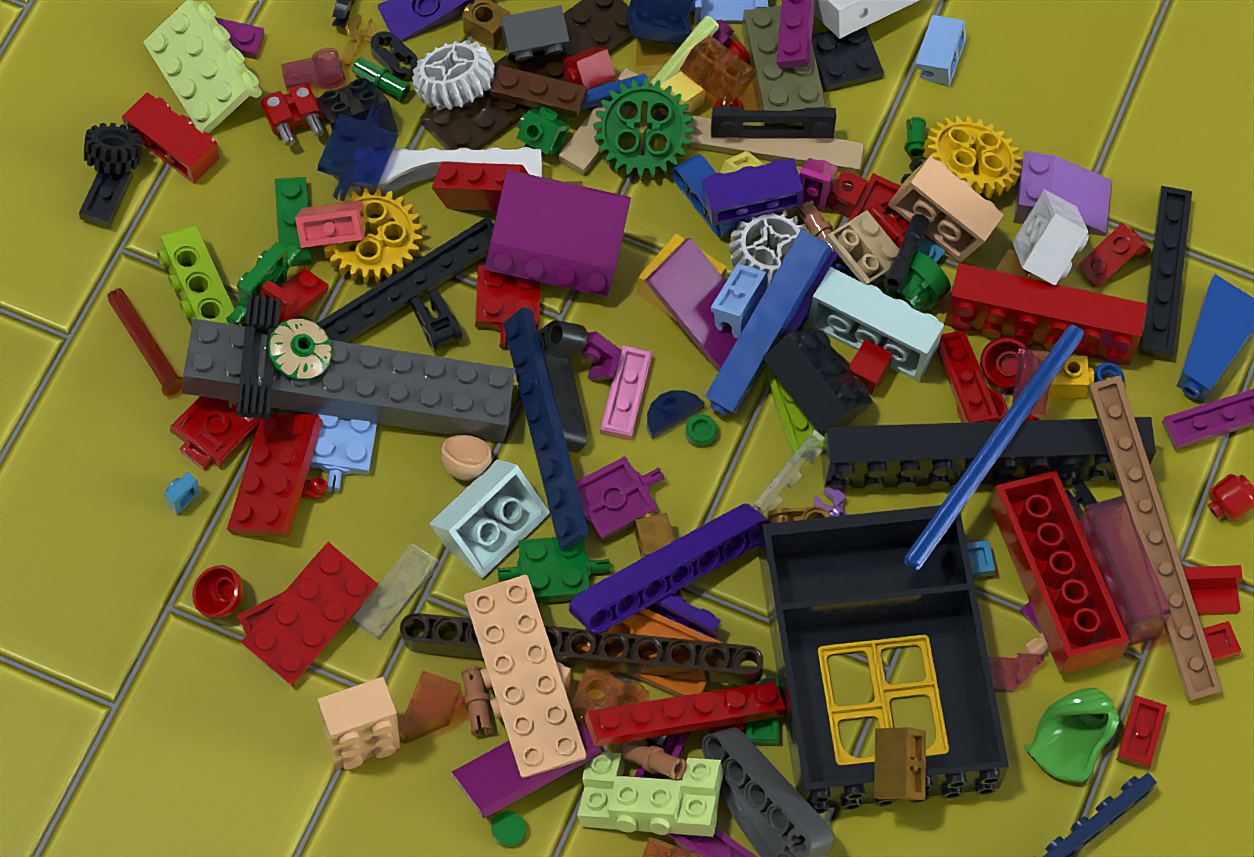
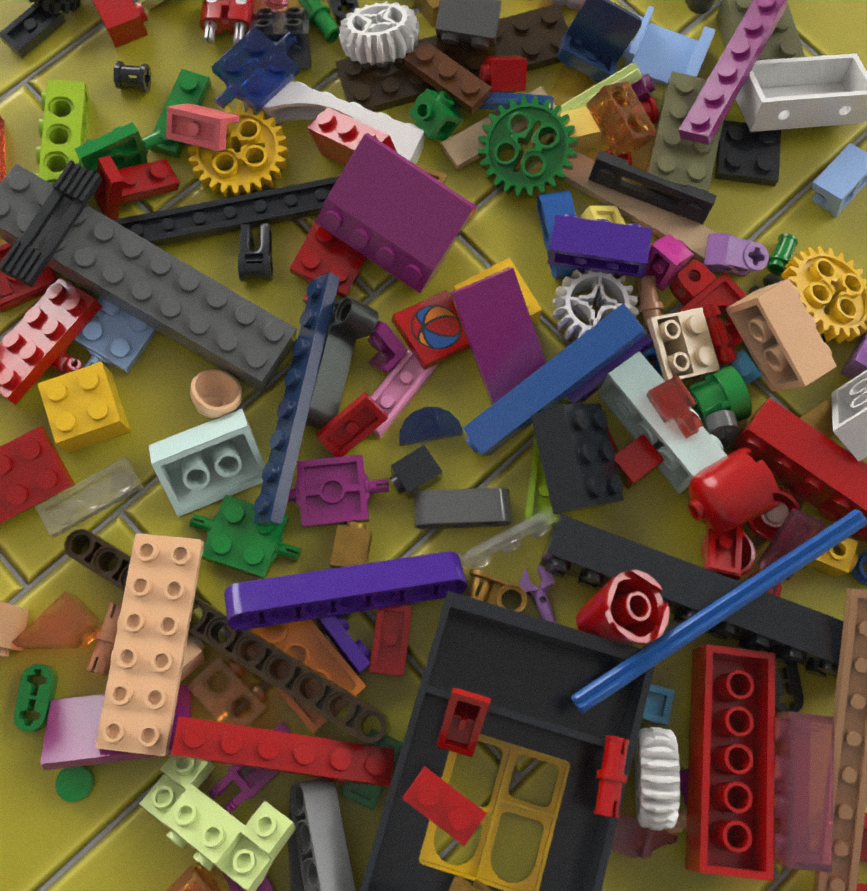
camera: 25 degrees right, 10 degrees up
tan dish [268,318,333,381] -> none
nougat pin [621,740,686,780] -> none
green tile [685,414,718,448] -> none
light blue hinge [711,263,768,338] -> none
black piece [884,214,930,291] -> none
none -> green beam [14,664,58,732]
none -> yellow brick [38,361,131,454]
none -> black bush [113,61,151,92]
none -> red plate [316,392,388,457]
none -> red plate [369,605,412,677]
none -> black brick [389,445,443,500]
none -> tile [391,290,470,370]
none -> red plate [402,766,487,847]
none -> dark grey beam [413,488,512,529]
none -> red slope [436,687,491,757]
none -> red cone [576,570,670,645]
none -> red pin [594,735,630,819]
none -> white gear [634,727,680,830]
none -> clear red plate [646,375,703,439]
none -> red cylinder [688,448,779,532]
none -> dark grey beam [703,410,739,450]
none -> medium lavender piece [704,233,769,276]

